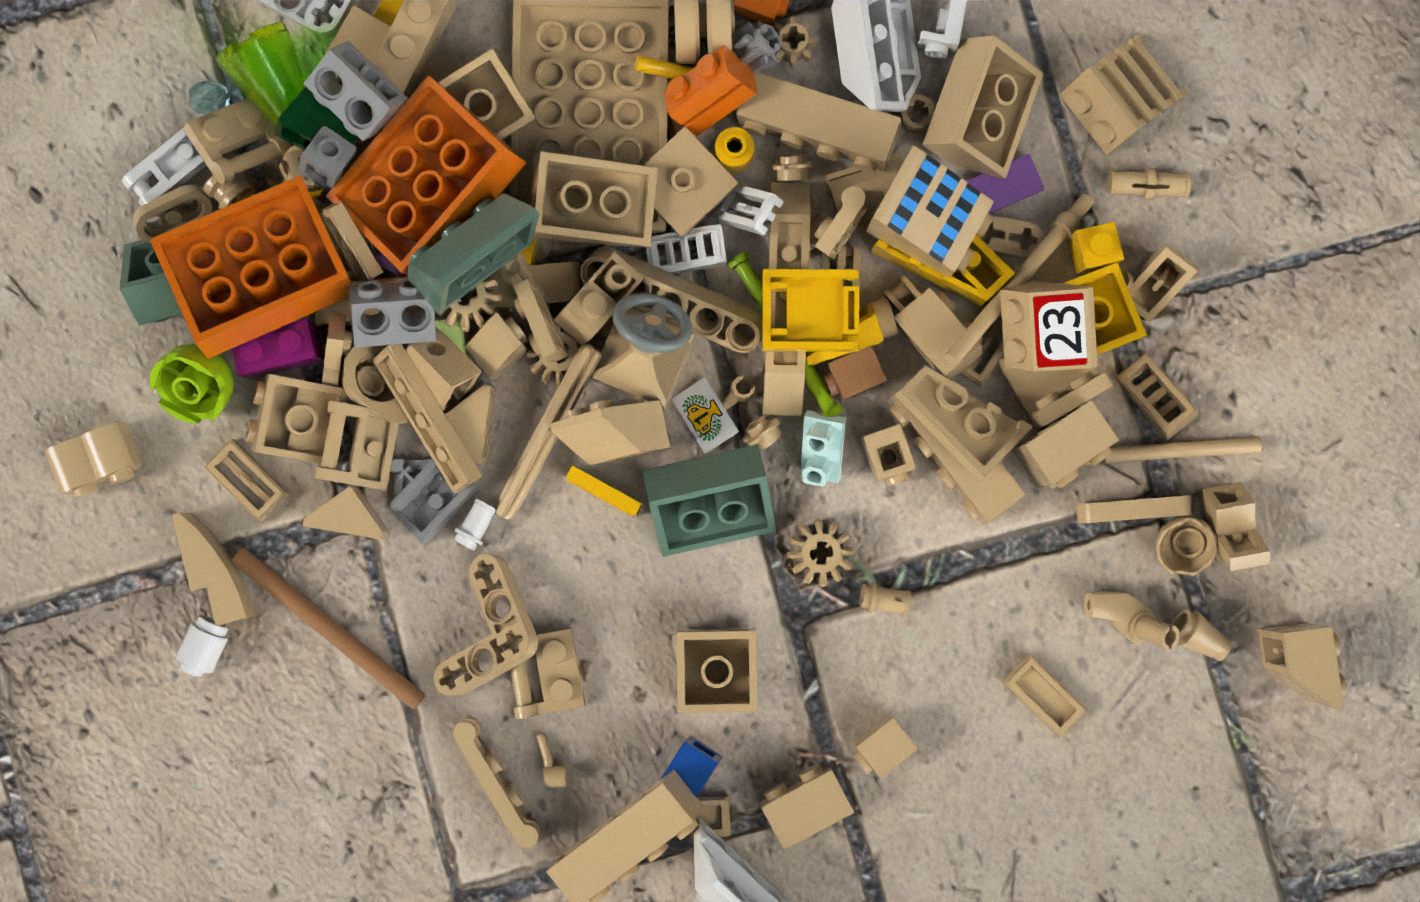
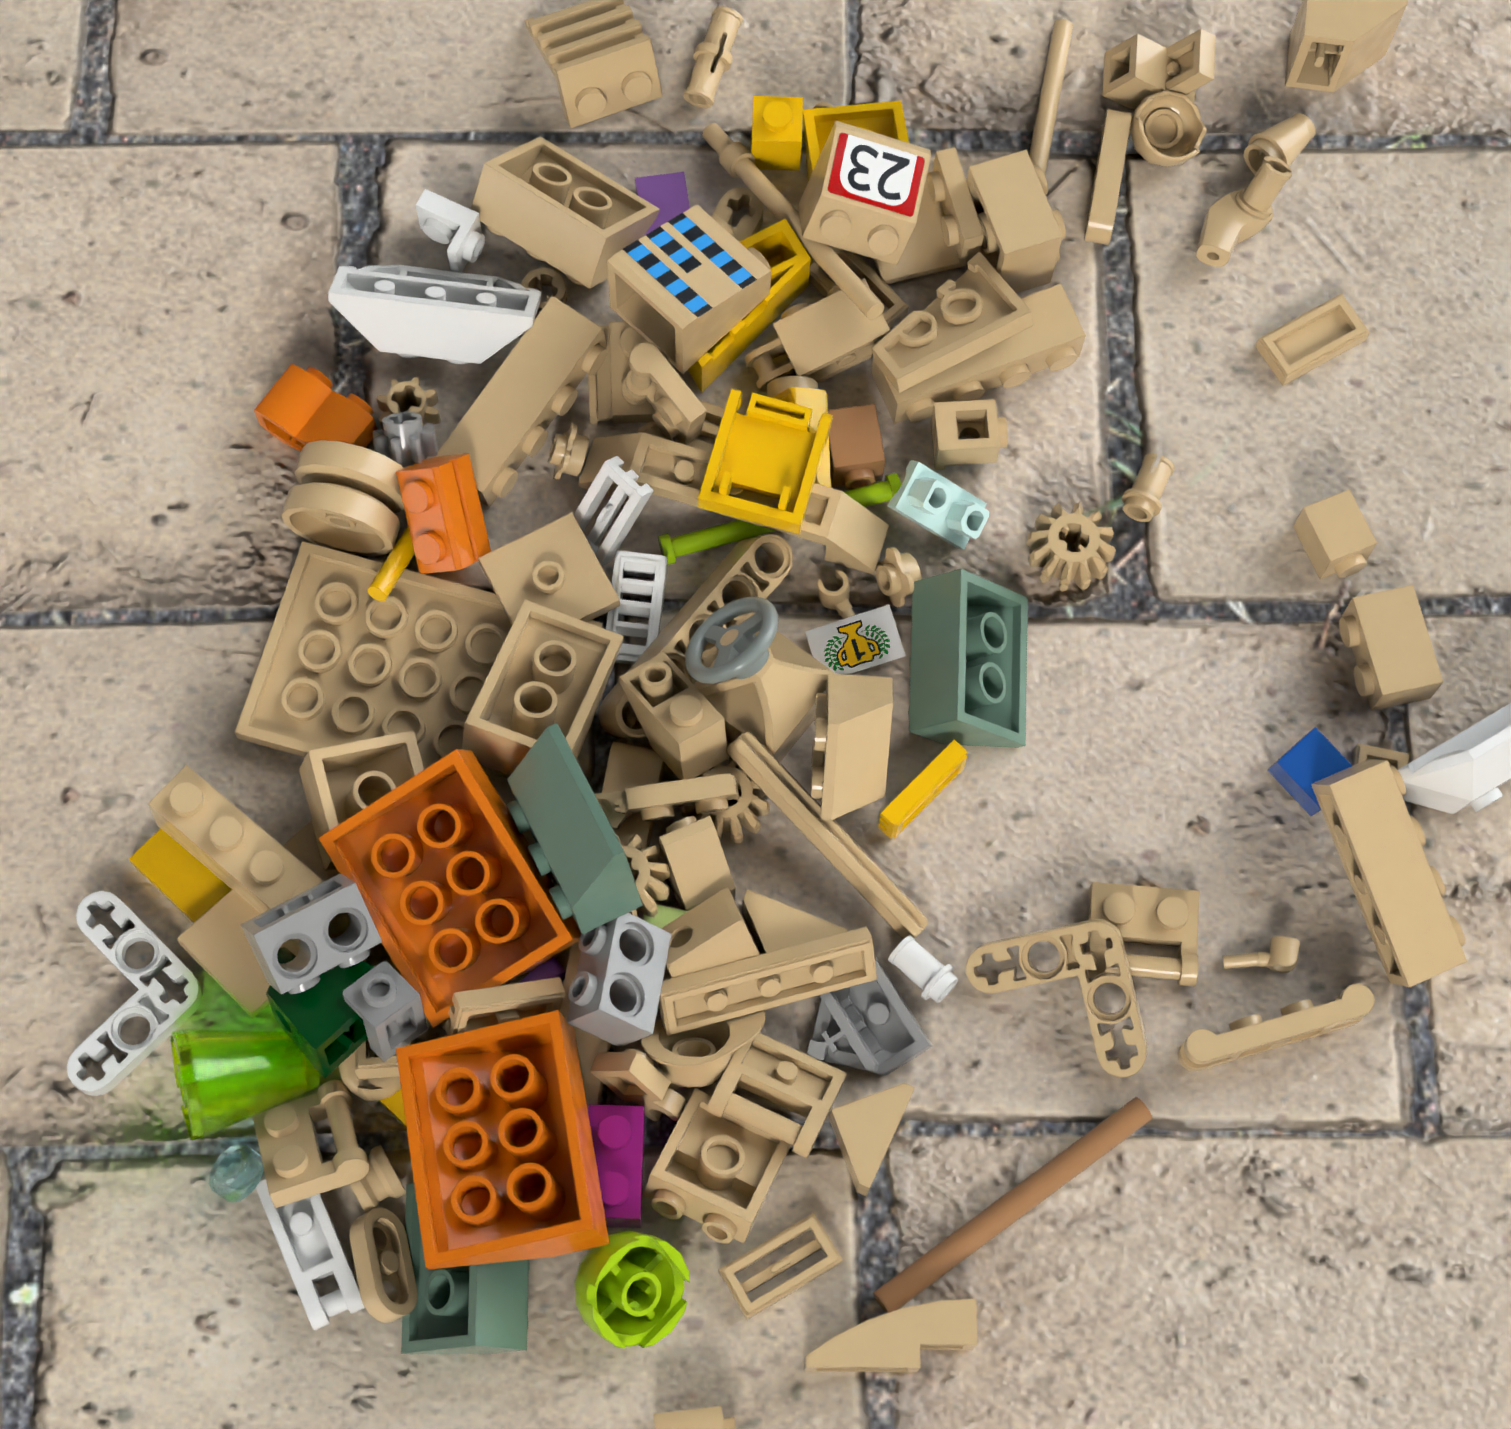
camera: 80 degrees left, 15 degrees down
white brick [175,615,229,677] -> none
tan brick [676,628,758,713] -> none
yellow brick [715,127,755,174] -> none
tan slope [1116,353,1198,441] -> none
tan slope [1128,244,1200,323] -> none

